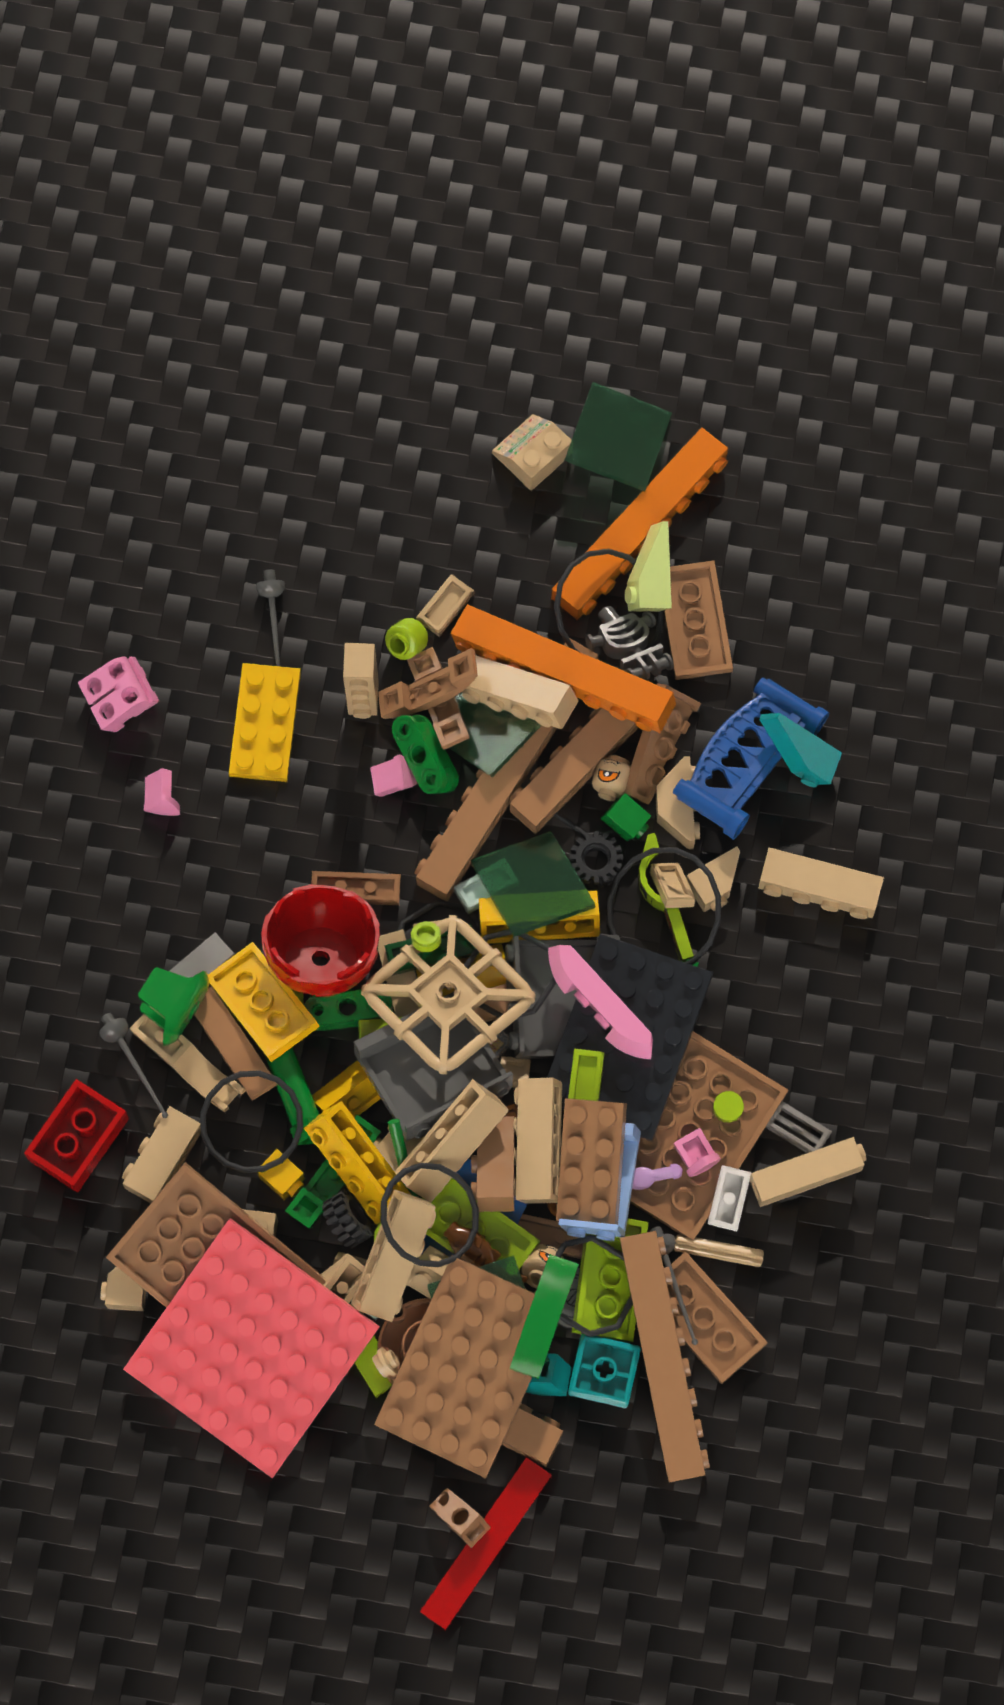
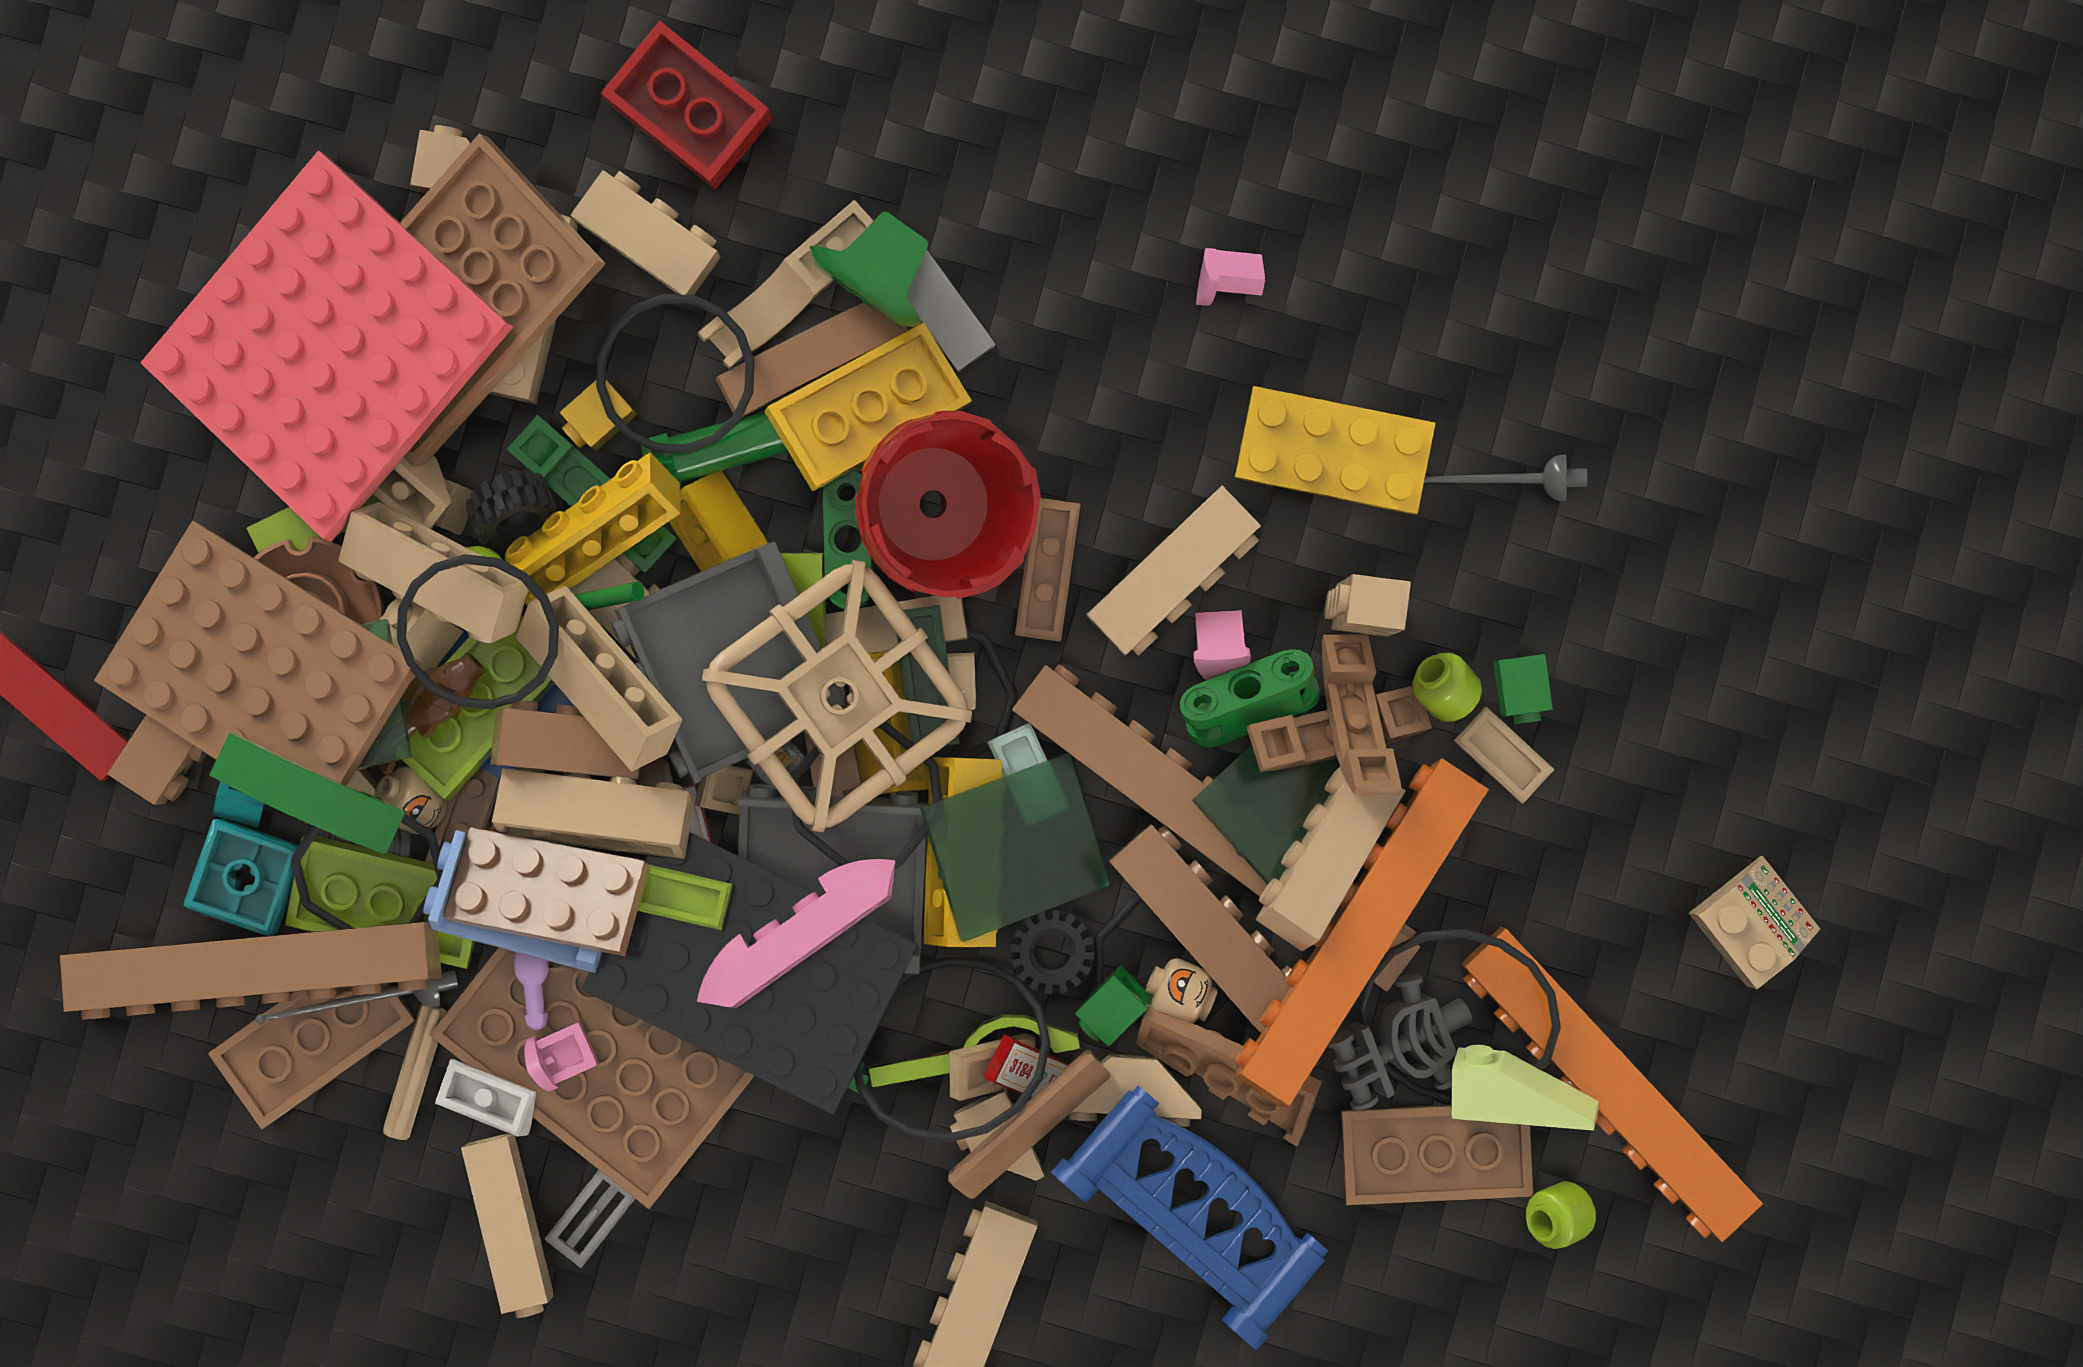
camera: 95 degrees right, 15 degrees up
bright pink hips [78,656,159,732] -> none
dark grey sword [99,1013,168,1118] -> none
tan plate [372,1347,400,1378] -> none
lime tile [411,921,441,952] -> none
medium nougat leg [429,1488,491,1548] -> none
clear green piece [564,382,672,492] -> none
lime tile [713,1091,744,1123] -> none
teal slope [759,713,842,787] -> none
none -> medium nougat slope [948,1050,1111,1199]
none -> tile [983,1035,1071,1098]
none -> tan brick [1086,486,1261,656]
none -> green brick [1493,654,1553,724]
none -> lime head [1526,1181,1596,1249]

